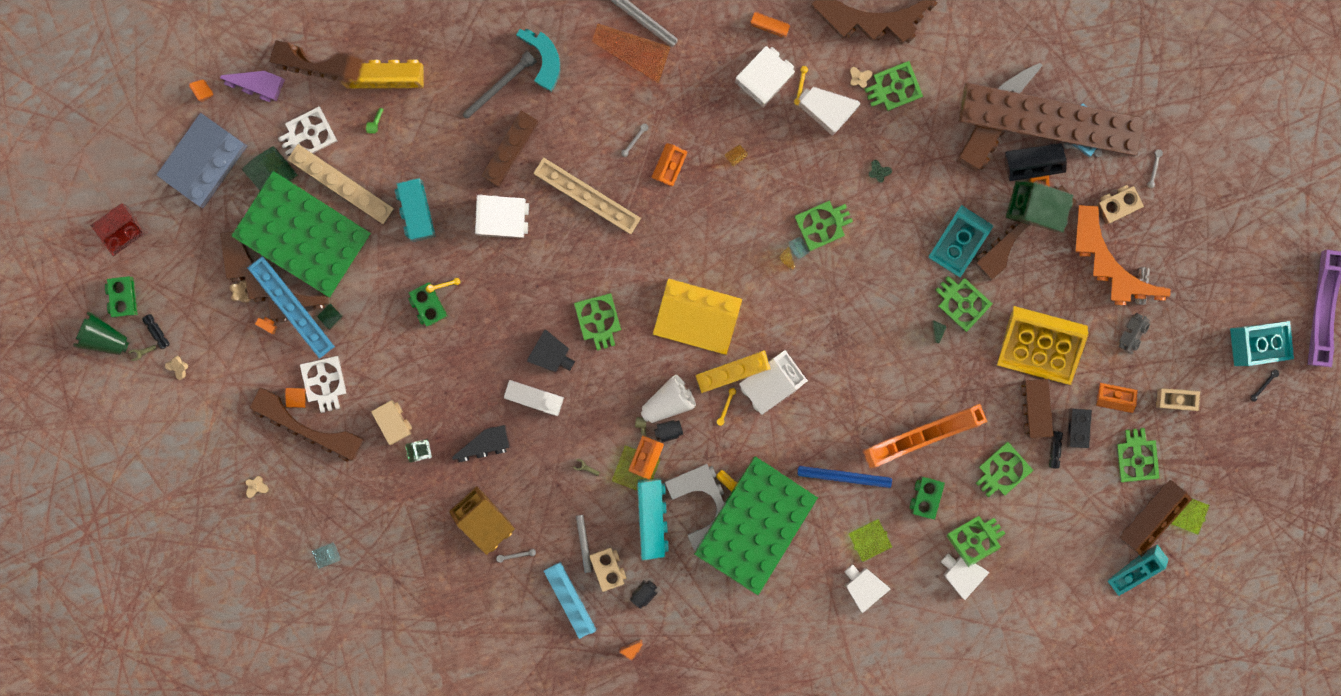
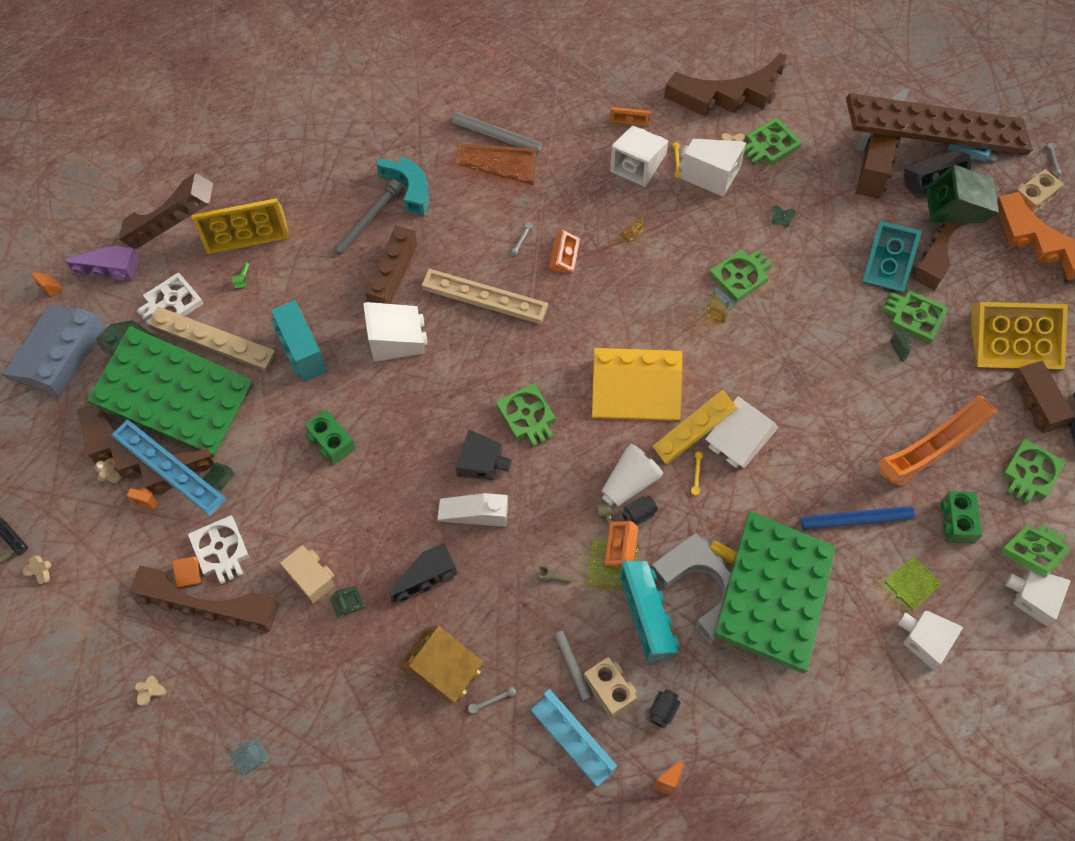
camera: 15 degrees left, 25 degrees down
yellow hinge [426,278,460,293] -> none

